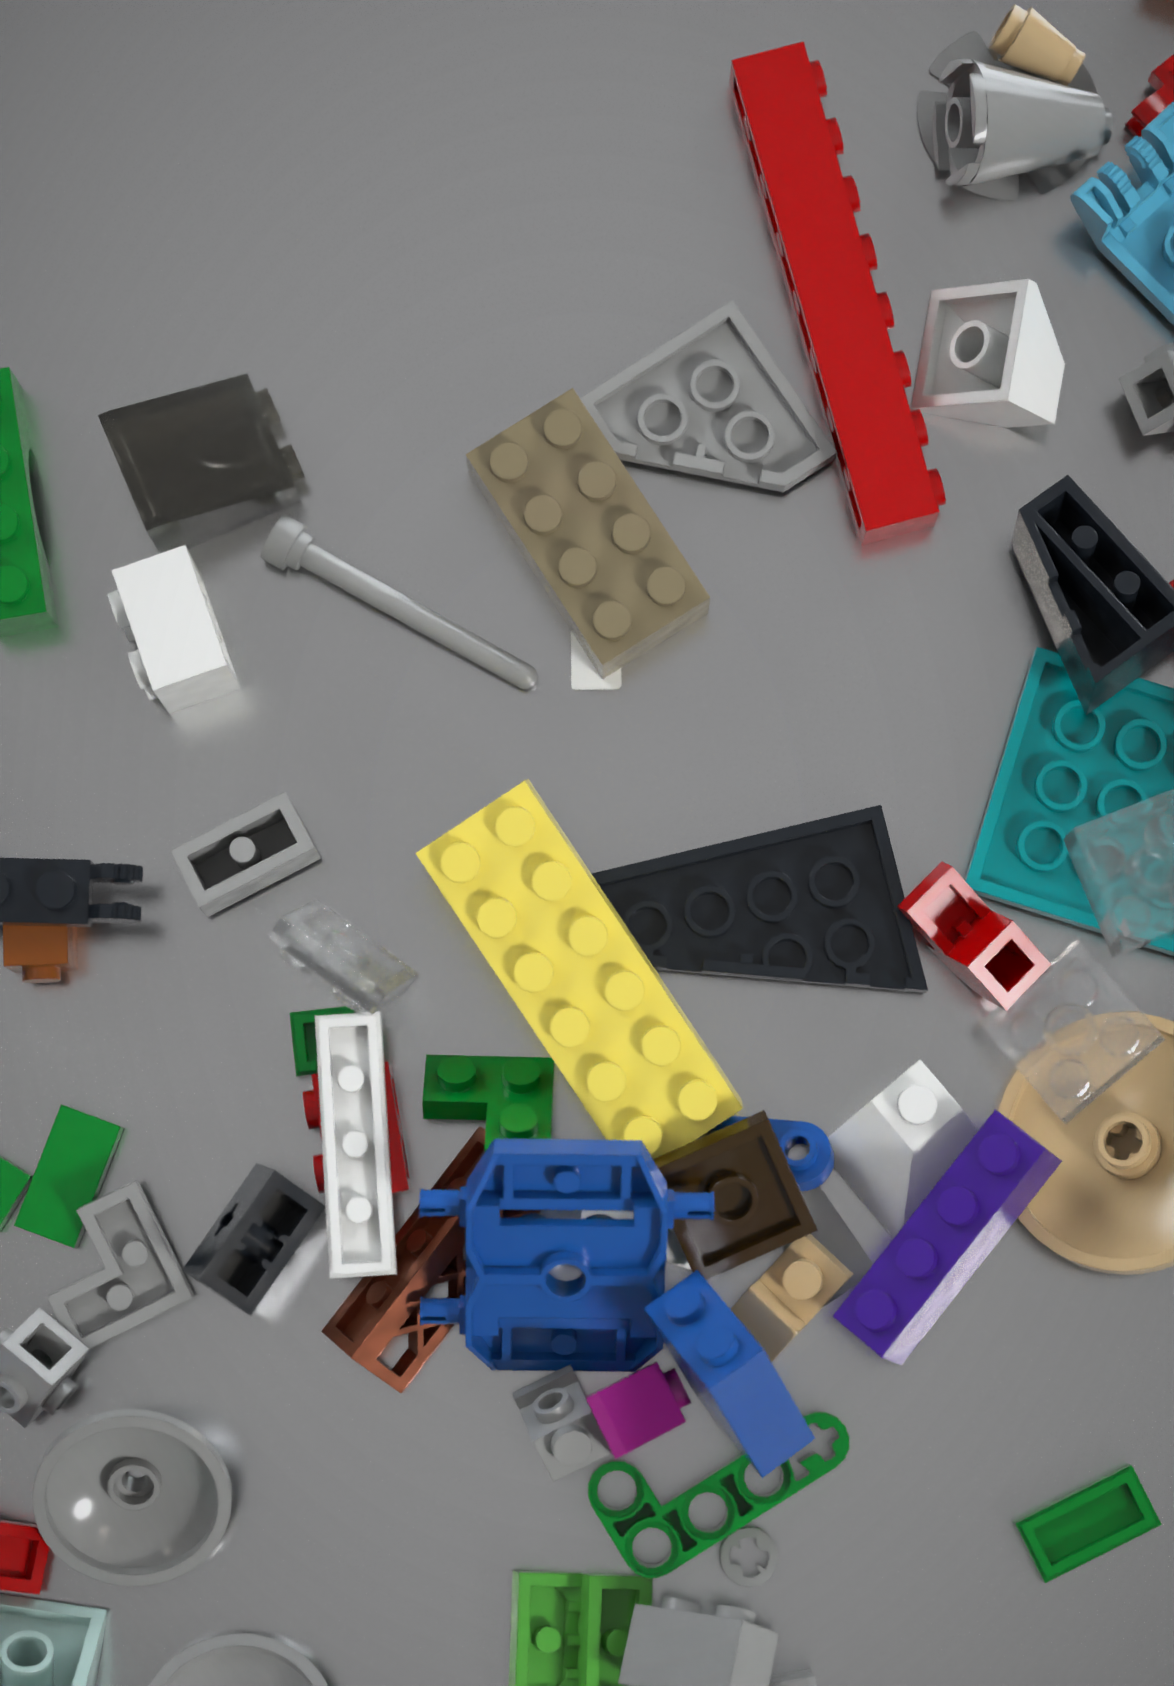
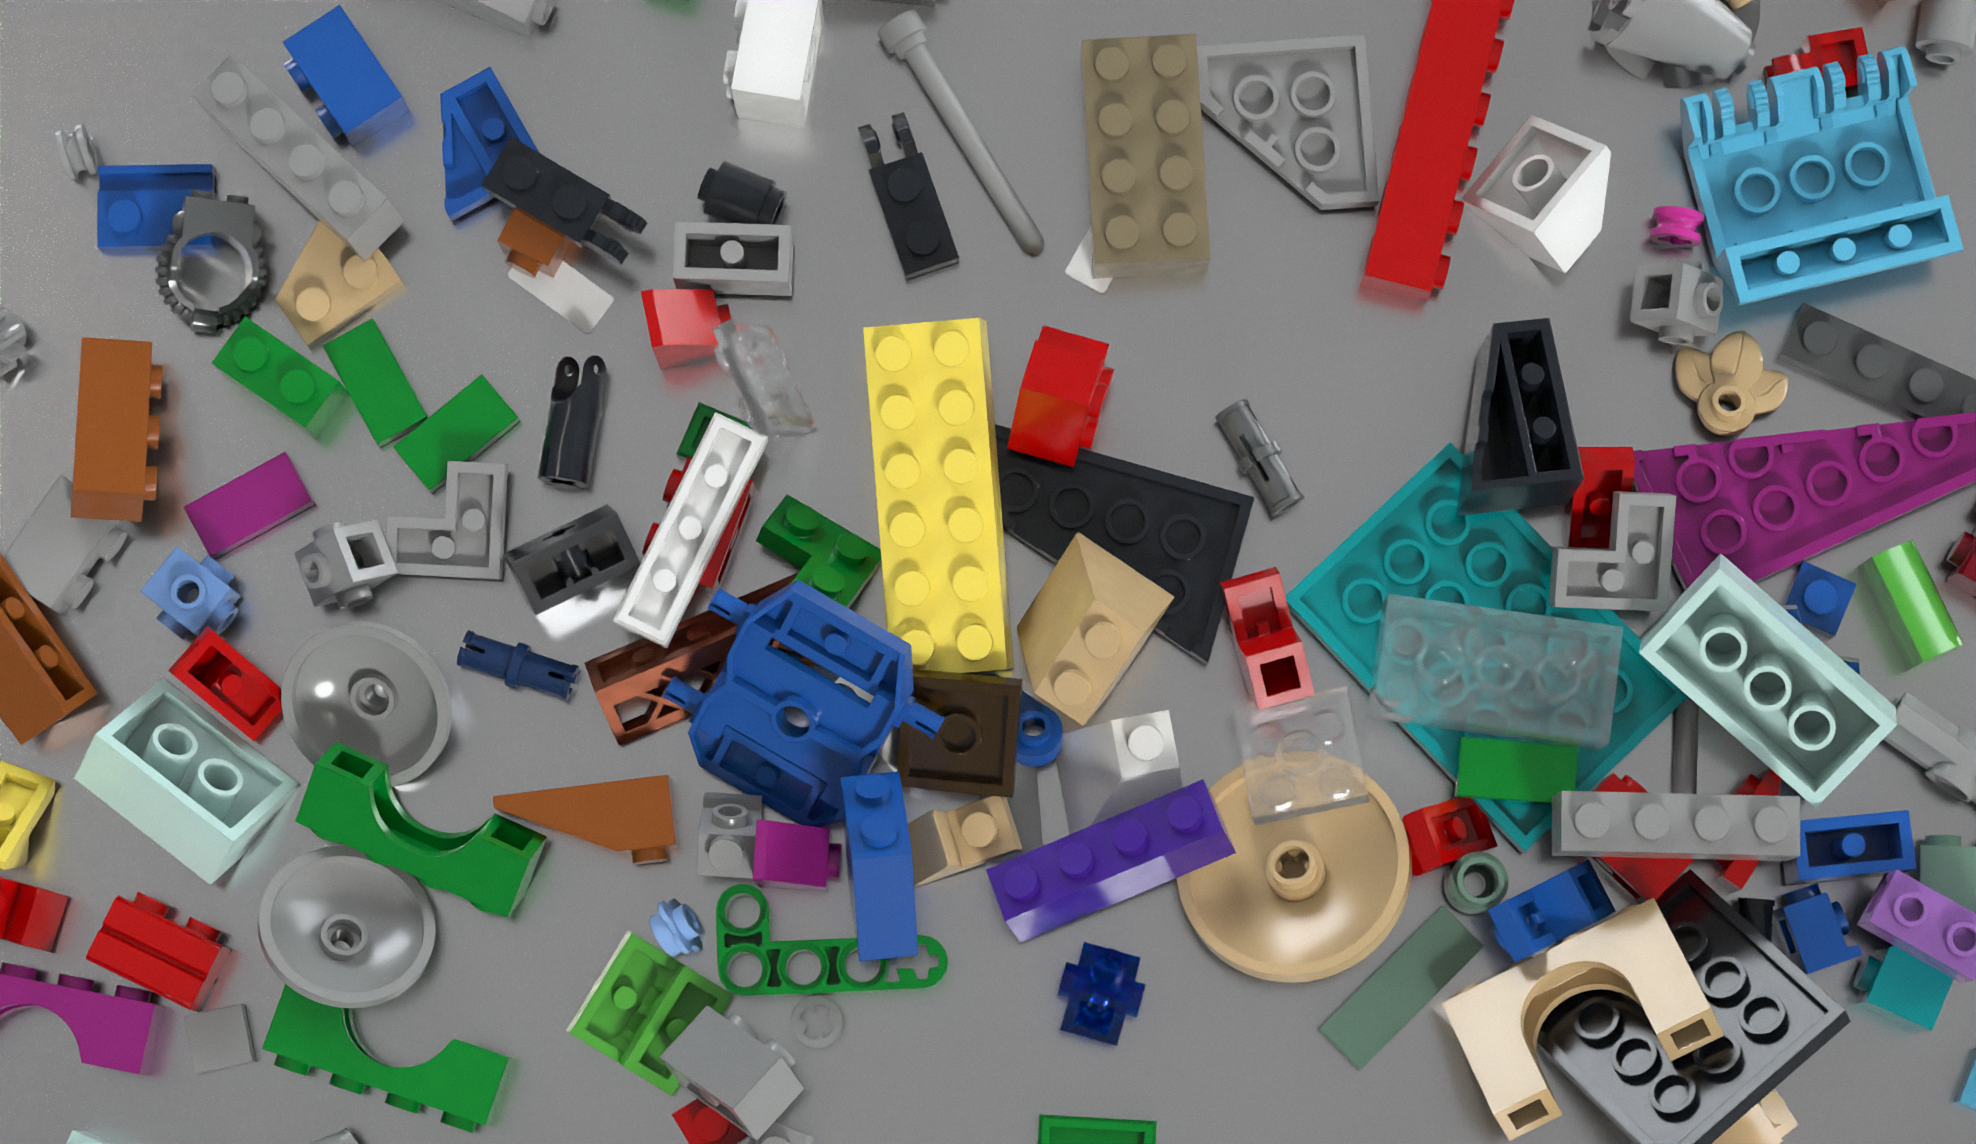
camera: 25 degrees right, 0 degrees up
none -> green arch [295,741,547,918]
none -> dark blue pin [457,630,579,701]
none -> dark orange slope [493,775,680,864]
none -> white sticker [508,261,614,333]
none -> black piece [537,355,606,488]
none -> slope [641,289,735,370]
none -> light blue plate [650,899,702,957]
none -> black brick [697,161,787,225]
none -> black hinge [858,112,959,280]
none -> red brick [1007,325,1115,467]
none -> tan slope [1017,532,1174,726]
none -> clear blue brick [1057,942,1146,1046]
none -> dark grey pin [1215,399,1305,516]
none -> dark pink bush [1649,206,1704,247]

